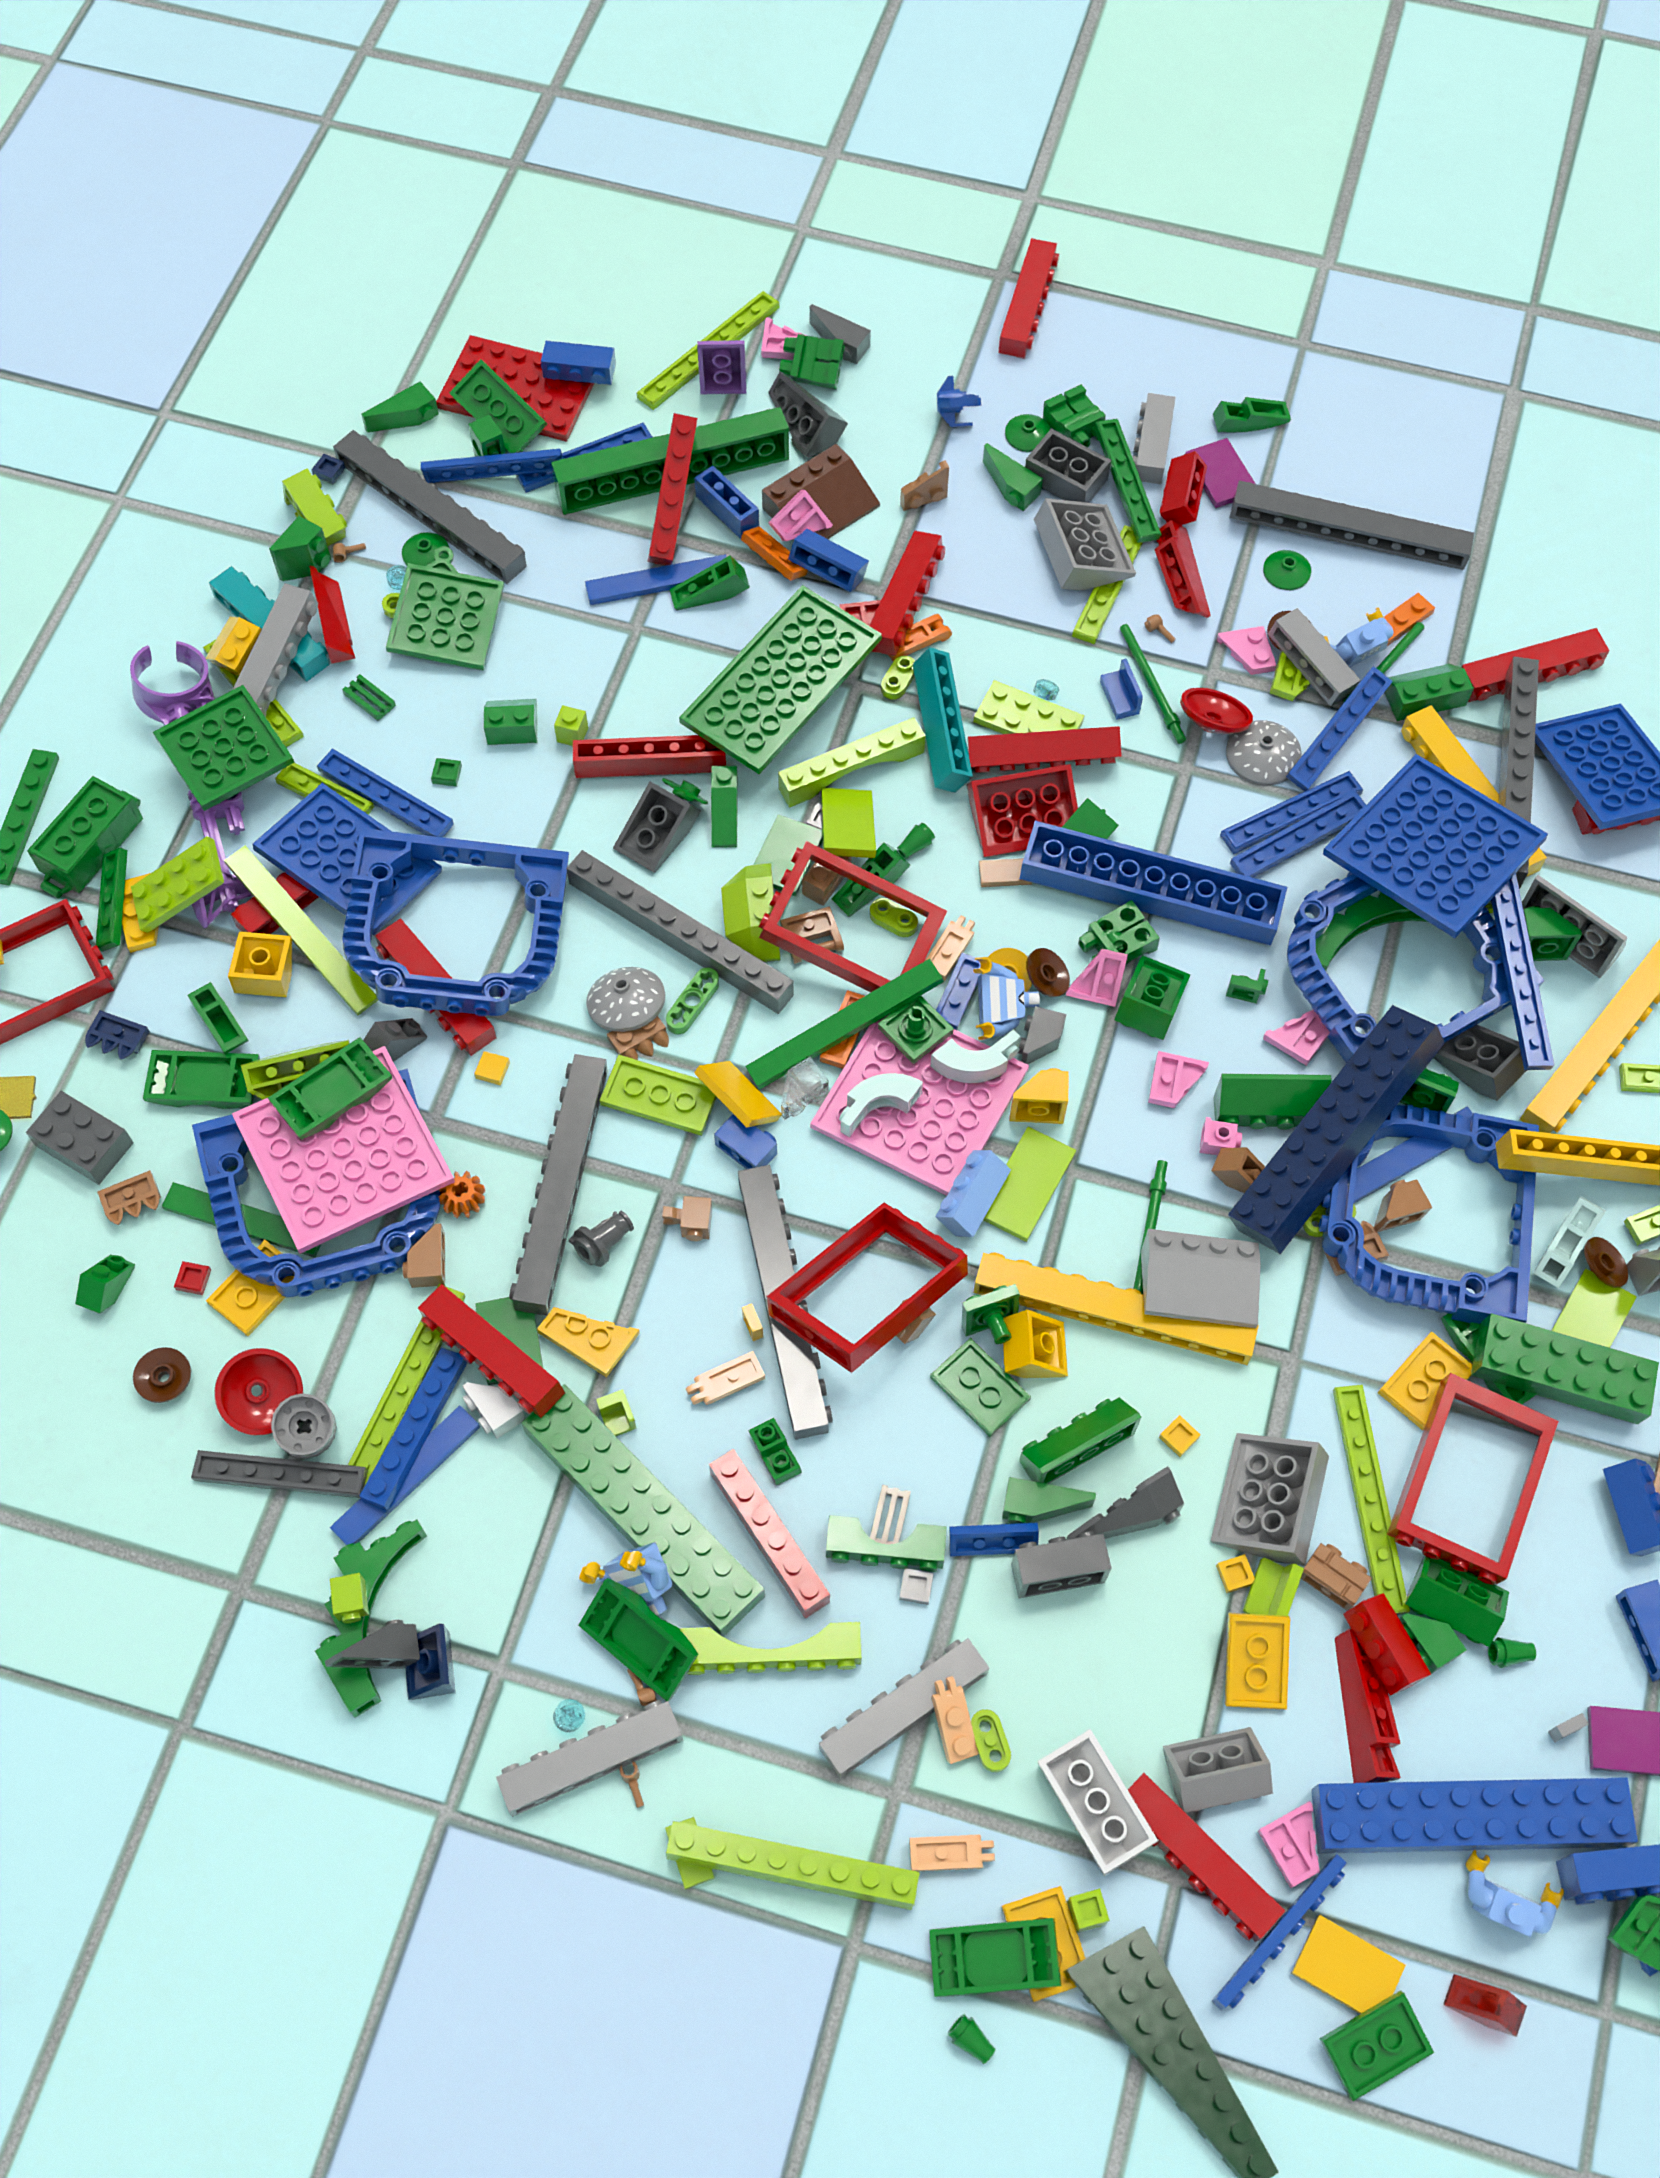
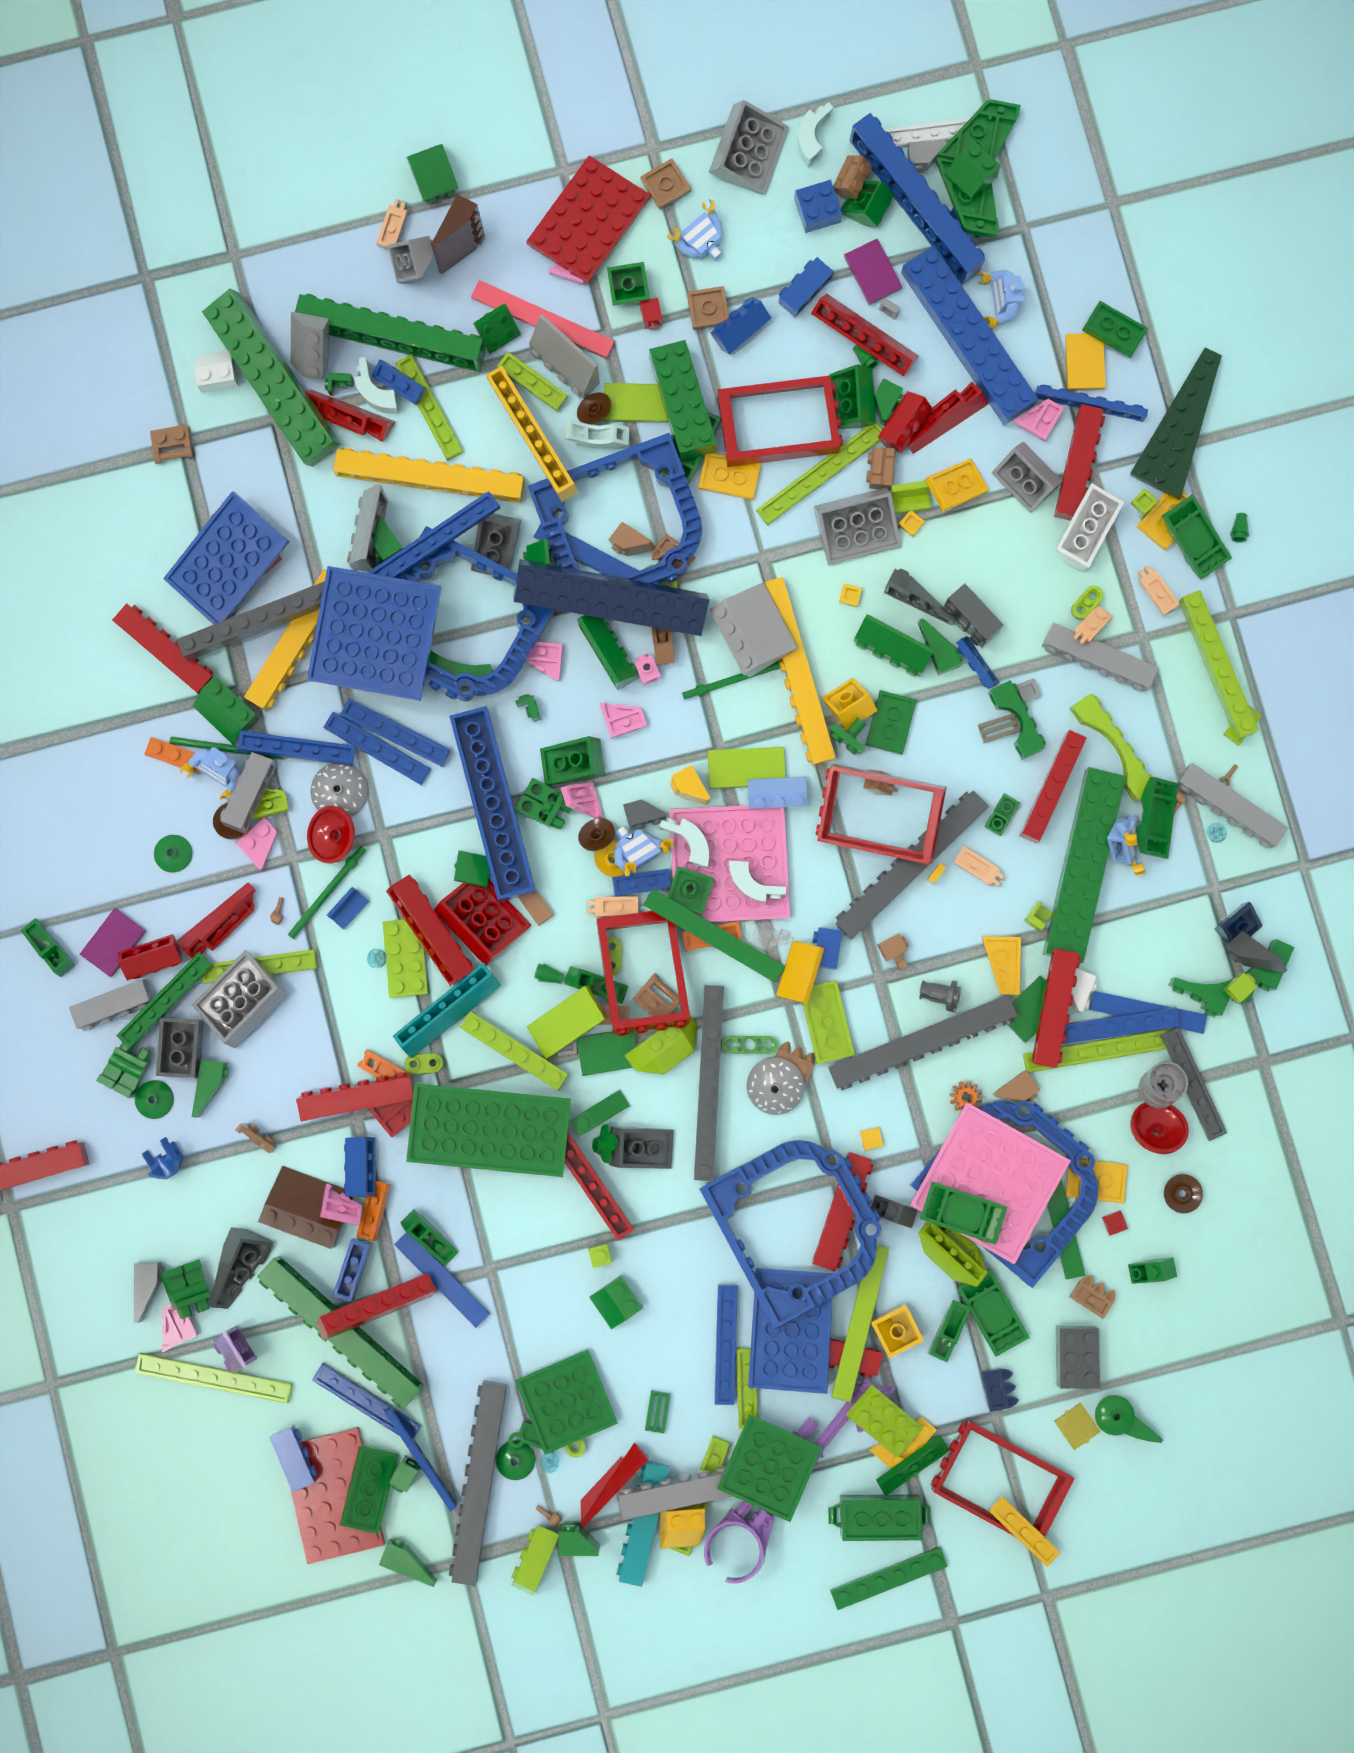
camera: 120 degrees left, 20 degrees up
dark blue plate [311,454,346,484] -> none
green tile [431,758,462,787] -> none
dark grey brick [1229,481,1474,570] -> none
clear red slope [1443,1974,1527,2037] -> none
none -> red brick [811,293,919,376]

